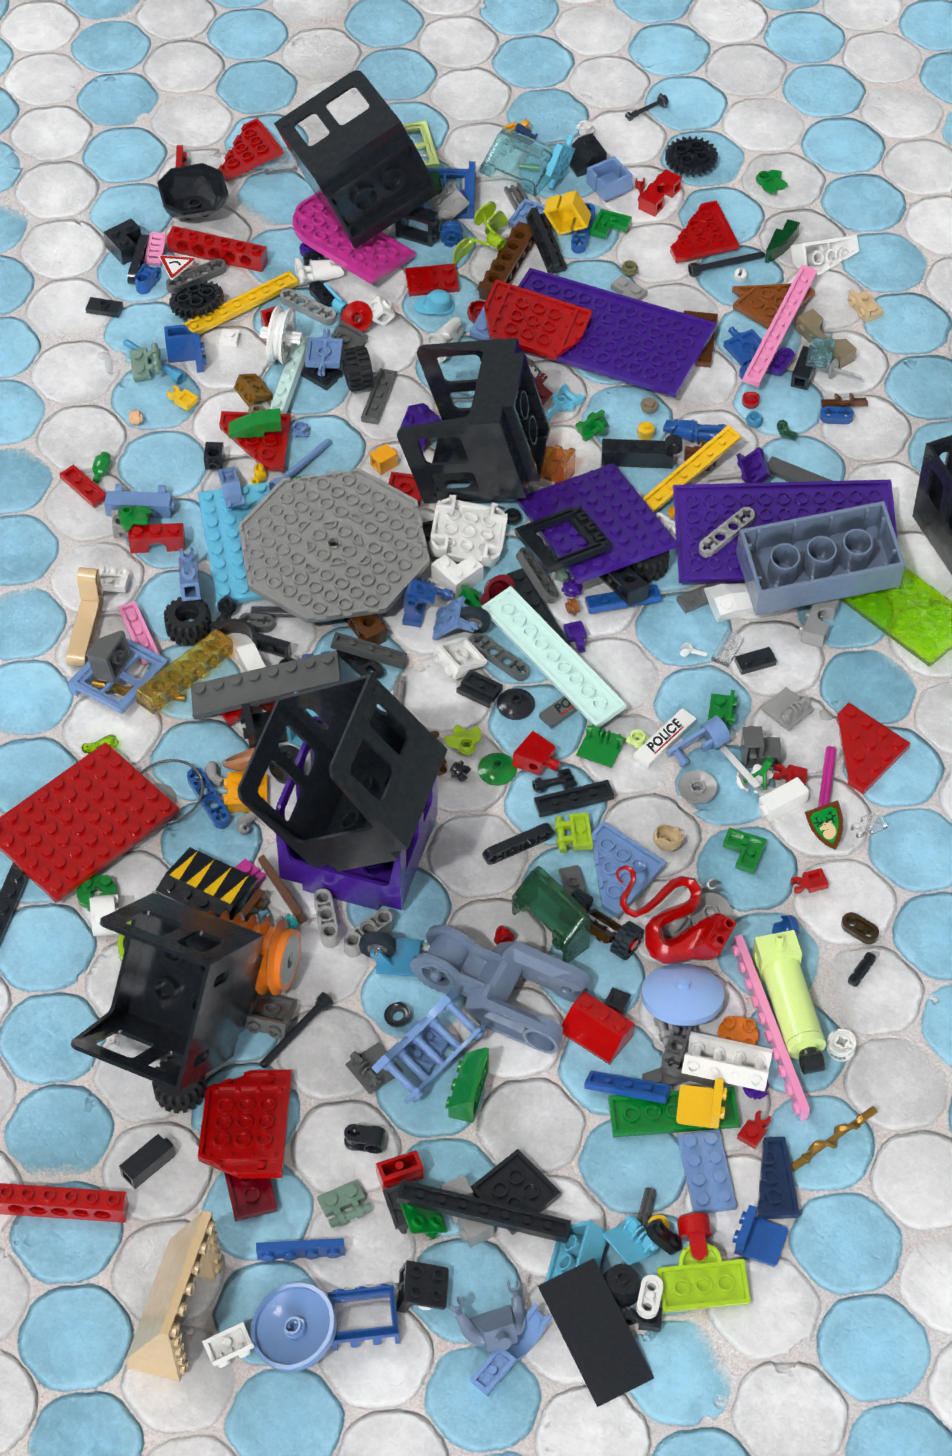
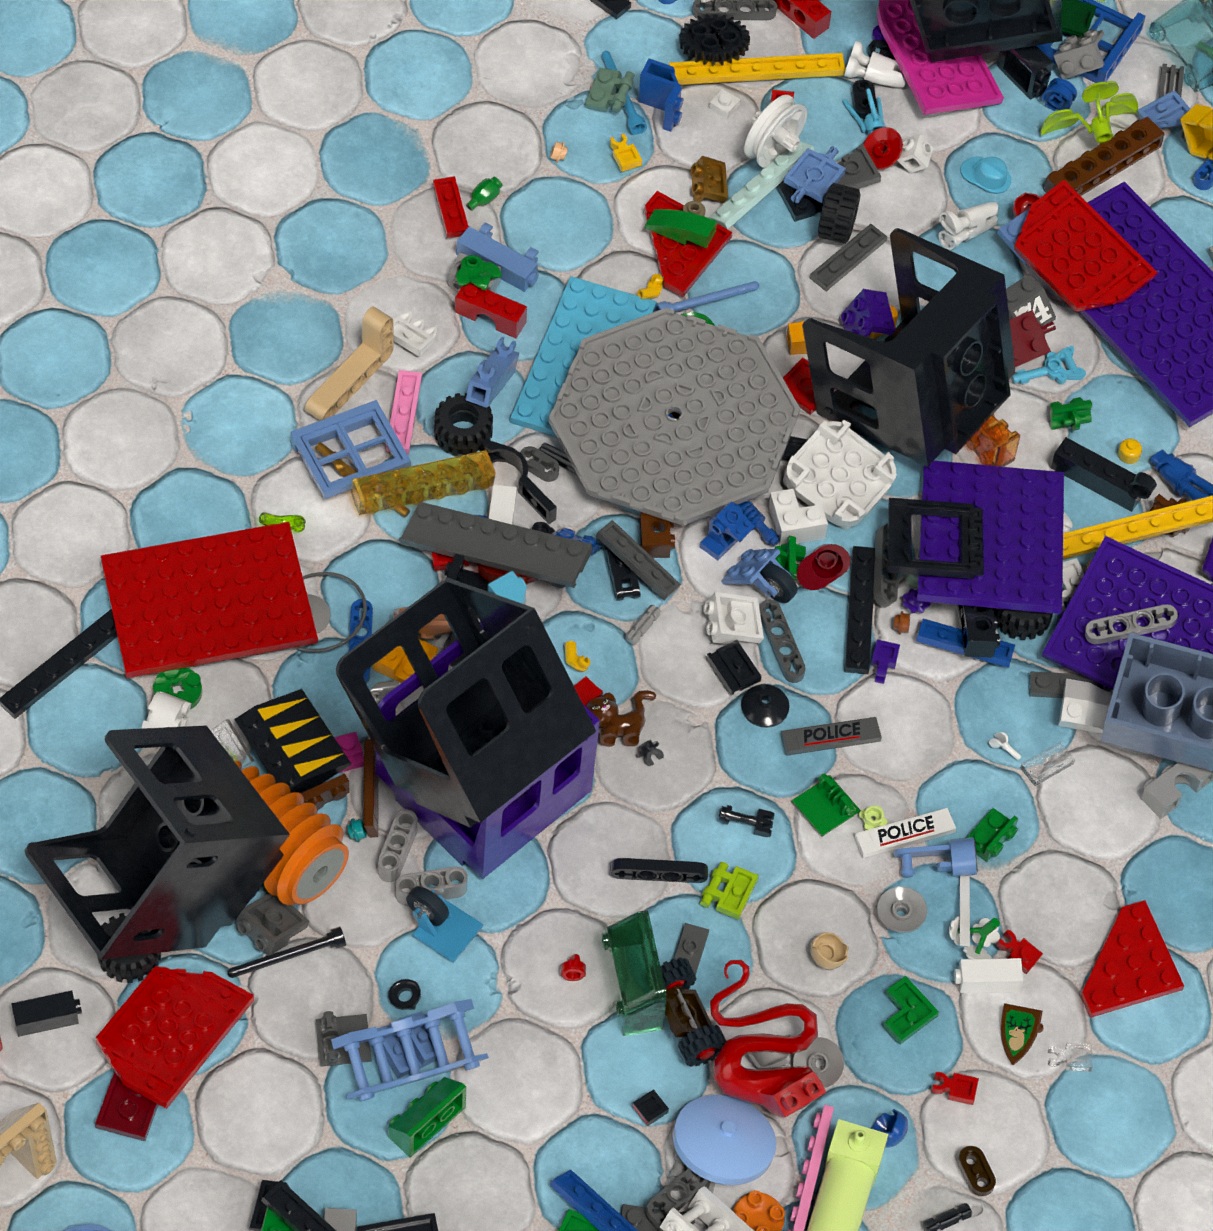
camera: 25 degrees right, 5 degrees up
dark grey slope [86,630,132,683] -> none
black brick [204,442,225,470] -> none
light grey arm [205,761,224,787] -> none
black plate [216,596,237,621] -> none
medium blue piece [218,466,245,508] -> none
blue plate [256,1238,345,1262] -> none
light grey beam [280,288,336,325] -> none
medium blue plate [291,421,309,437] -> none
sand green plate [317,1180,371,1228] -> none
black piece [344,1124,386,1154] -> none
red brick [376,1150,424,1190] -> none
red plate [405,263,459,297] -> none
sand blue arm [410,924,592,1054] -> none
lime plate [444,724,482,755] -> none
green dish [478,753,517,786] -> none
light aqua plate [482,586,626,728] -> none
black plate [505,508,521,525] -> none
red torso [512,730,561,776] -> none
black fence [526,207,567,273] -> none
black plate [534,780,614,818] -> none
red slope [561,991,635,1065] -> none
medium blue plate [591,821,666,919] -> none
dark tan plate [640,398,658,414] -> none
light grey hand [700,878,722,893] -> none
black plate [734,647,777,675] -> none
dark grey brick [740,726,782,768] -> none
light grey hinge [760,687,814,731] -> none
dark pink axle [818,746,836,807] -> none

